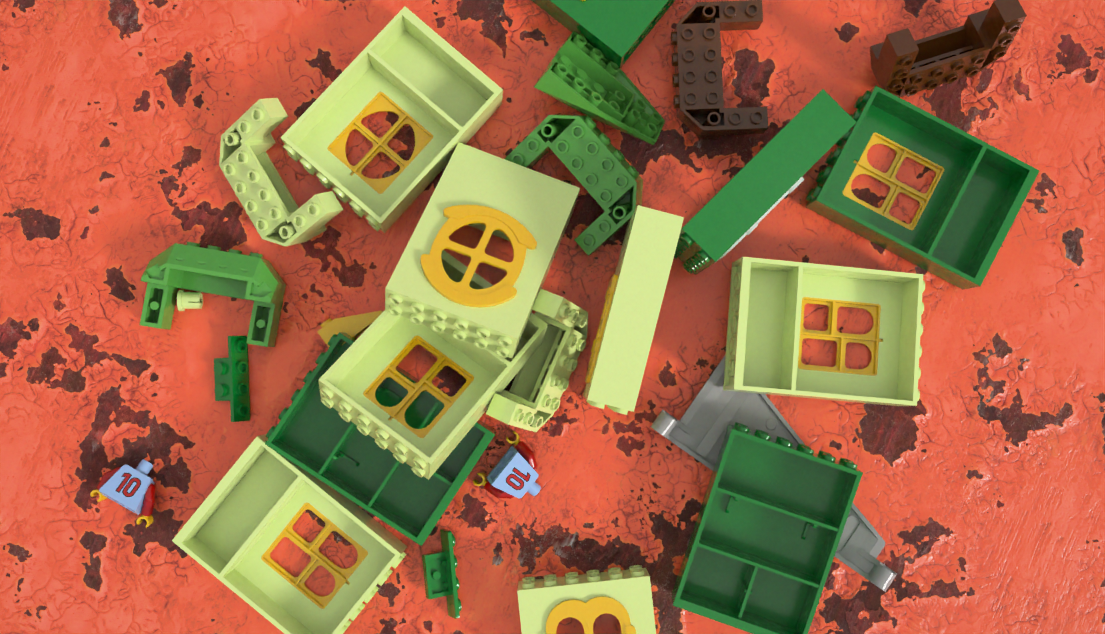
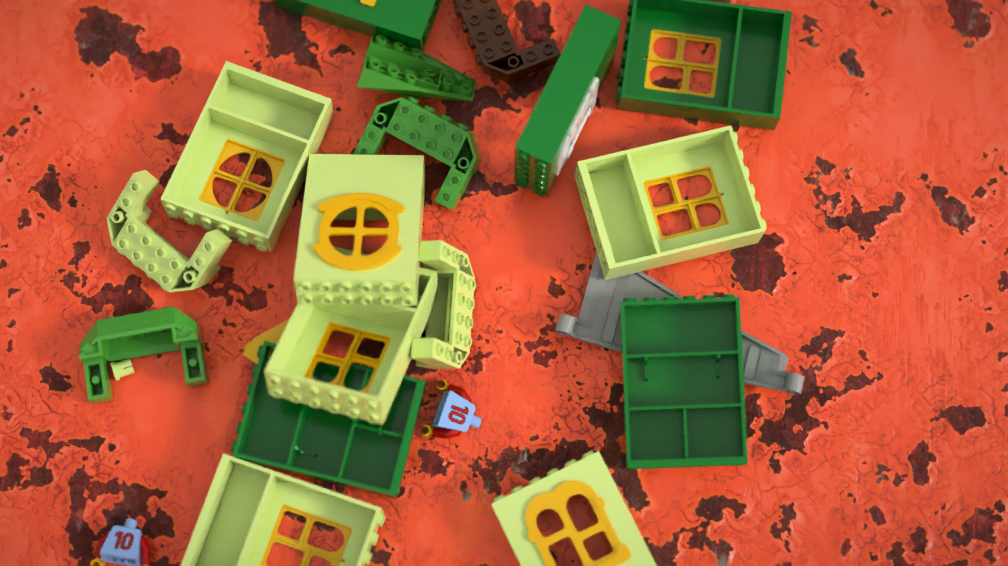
camera: 20 degrees left, 10 degrees down
green bracket [214,336,250,422] -> none
green bracket [422,529,462,619] -> none
yellowish green panel [583,205,684,415] -> none

